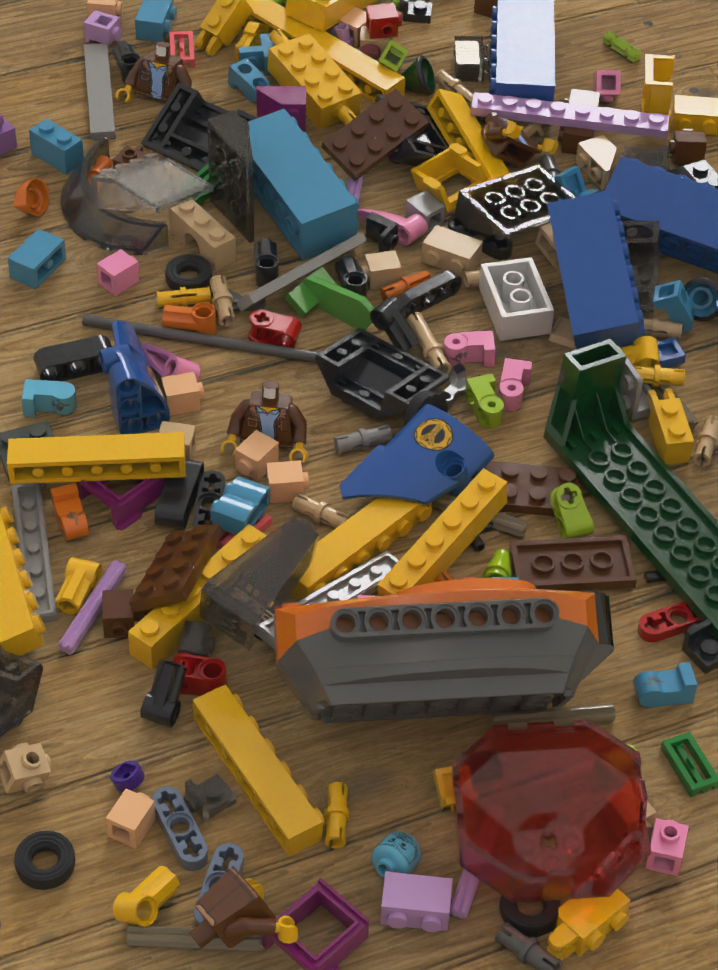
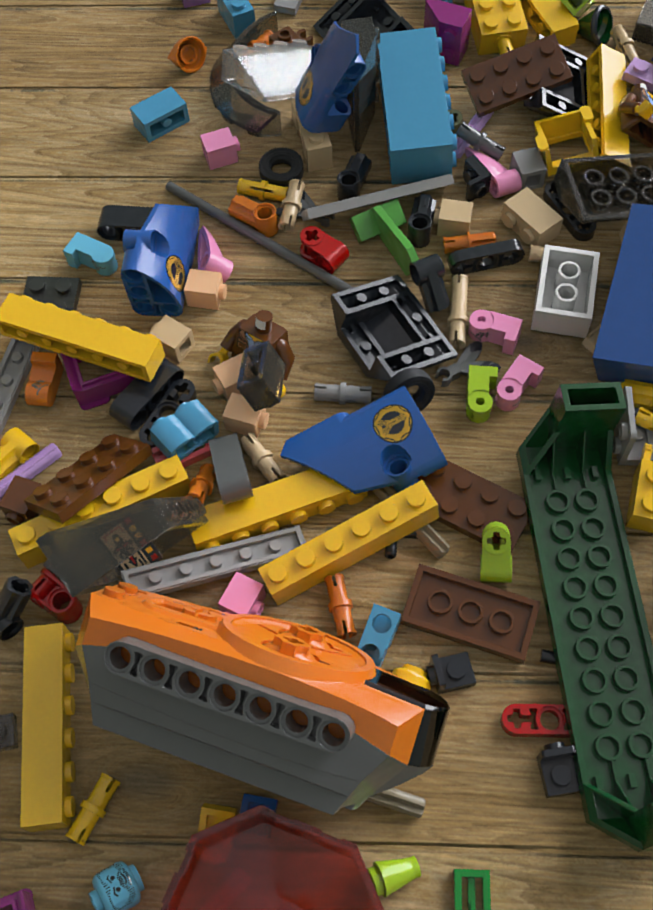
camera: 30 degrees right, 15 degrees up
lime cone [482,549,511,578] -> none
dark azure leg [633,662,697,707] -> none
none -> dark grey beam [208,432,254,505]
none -> clear smoke brick [237,340,286,412]
none -> blue panel [295,21,366,133]
none -> dark grey pin [456,121,506,161]

